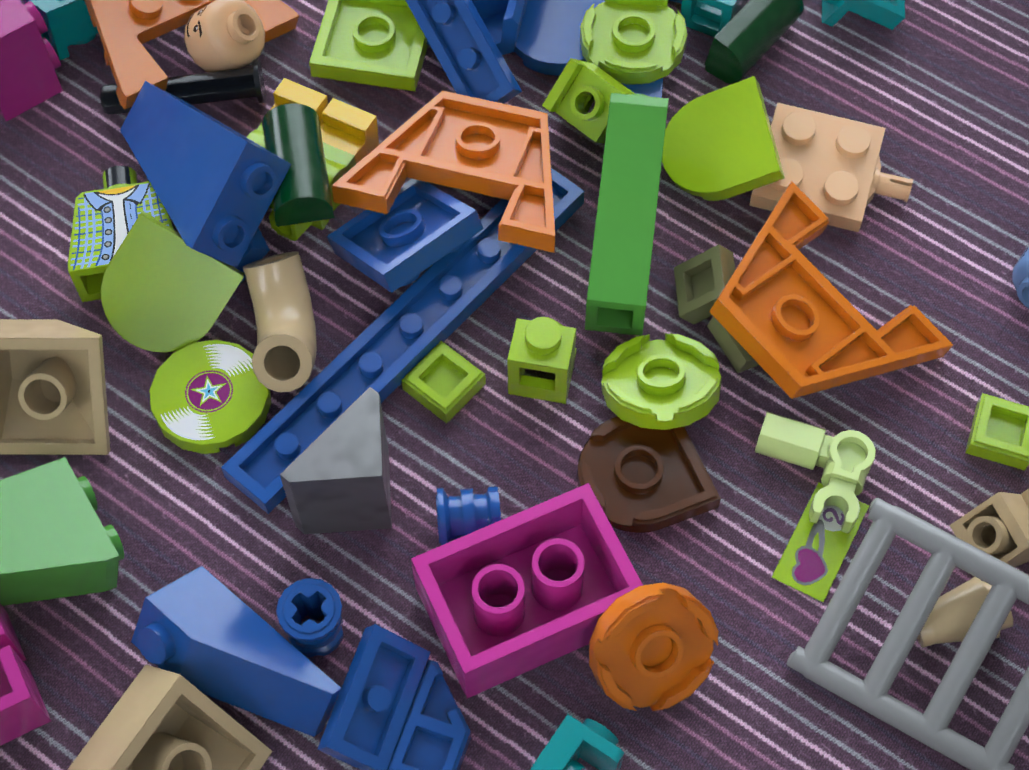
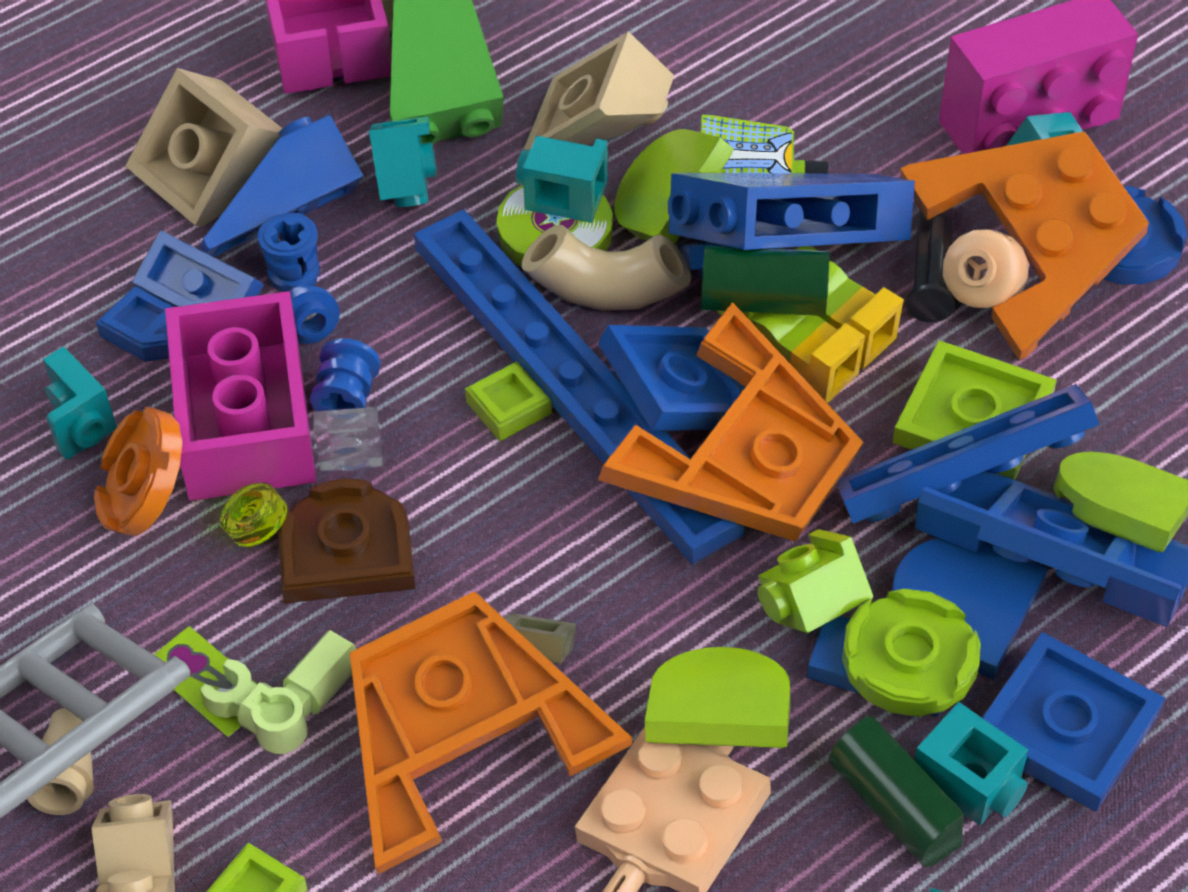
camera: 105 degrees right, 10 degrees down
flat silver slope [280,387,392,534] -> none
lime brick [507,317,577,404] -> none
bright green slope [585,93,669,336] -> none
lime tile [601,333,721,430] -> none
none -> clear neon green tile [220,482,288,547]
none -> blue plate [290,284,340,344]
none -> clear plate [313,407,384,471]
none -> teal brick [369,116,437,207]
none -> teal brick [516,136,608,223]

